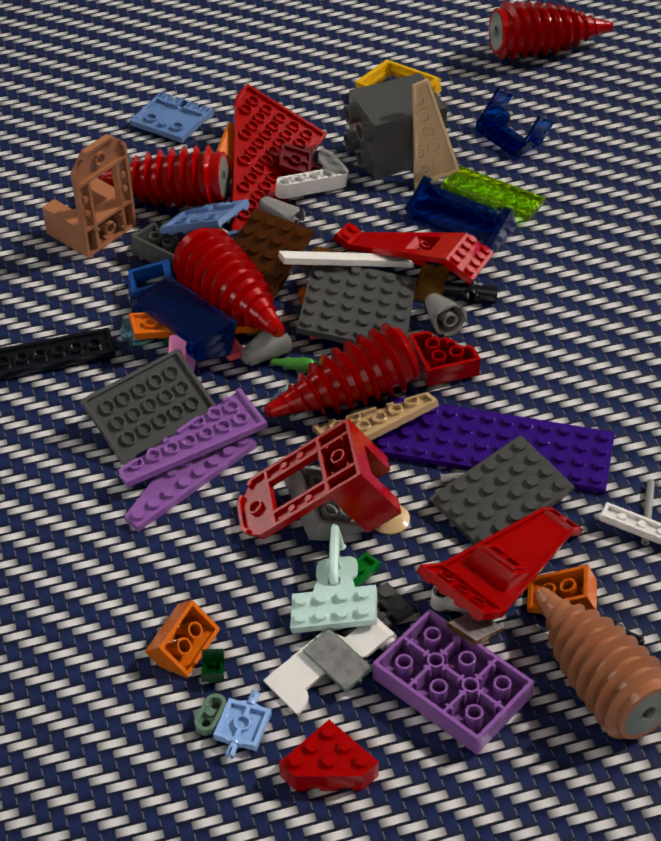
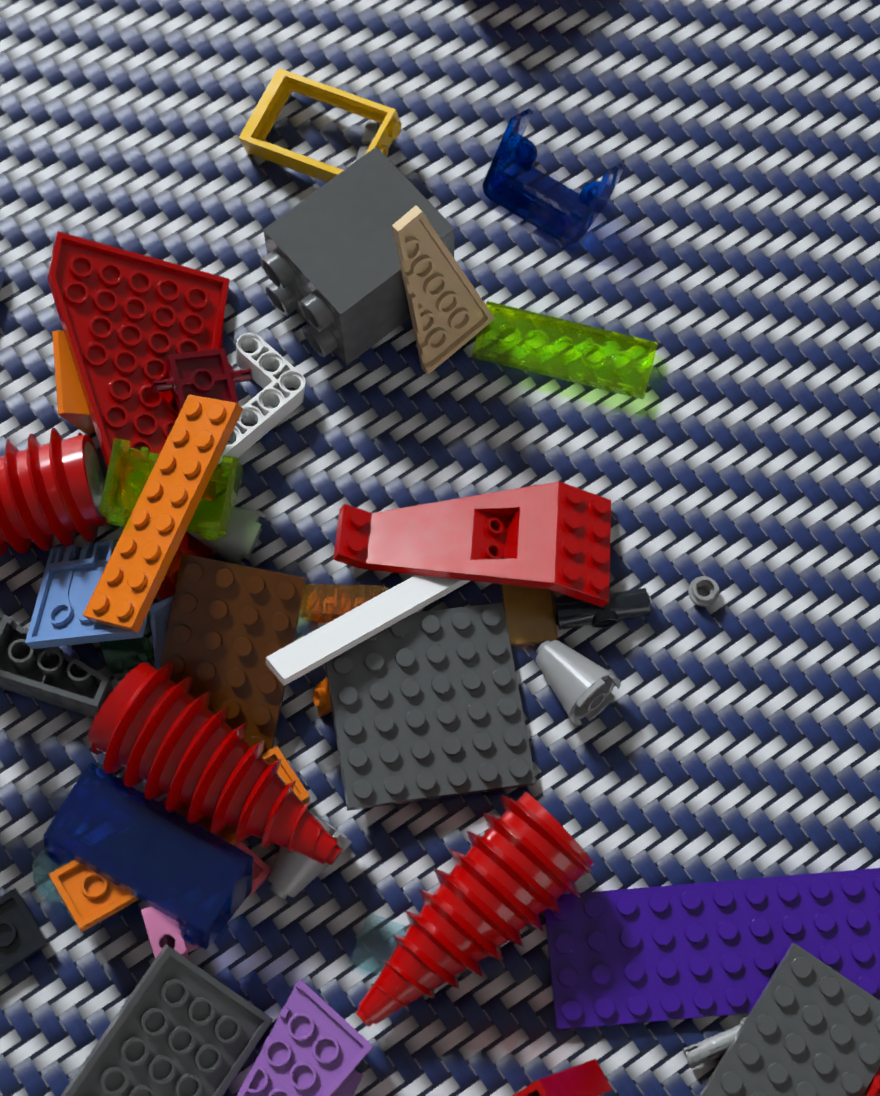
camera: 20 degrees left, 25 degrees up
blue window [126,259,177,305] -> none
bright green piece [271,357,320,372] -> none
tan wing [311,392,439,440] -> none
clear blue windscreen [405,176,517,251] -> none
red brick [409,331,481,387] -> none
none -> orange plate [83,394,243,633]
none -> clear neon green windscreen [99,438,243,541]
none -> light grey plate [688,576,719,607]

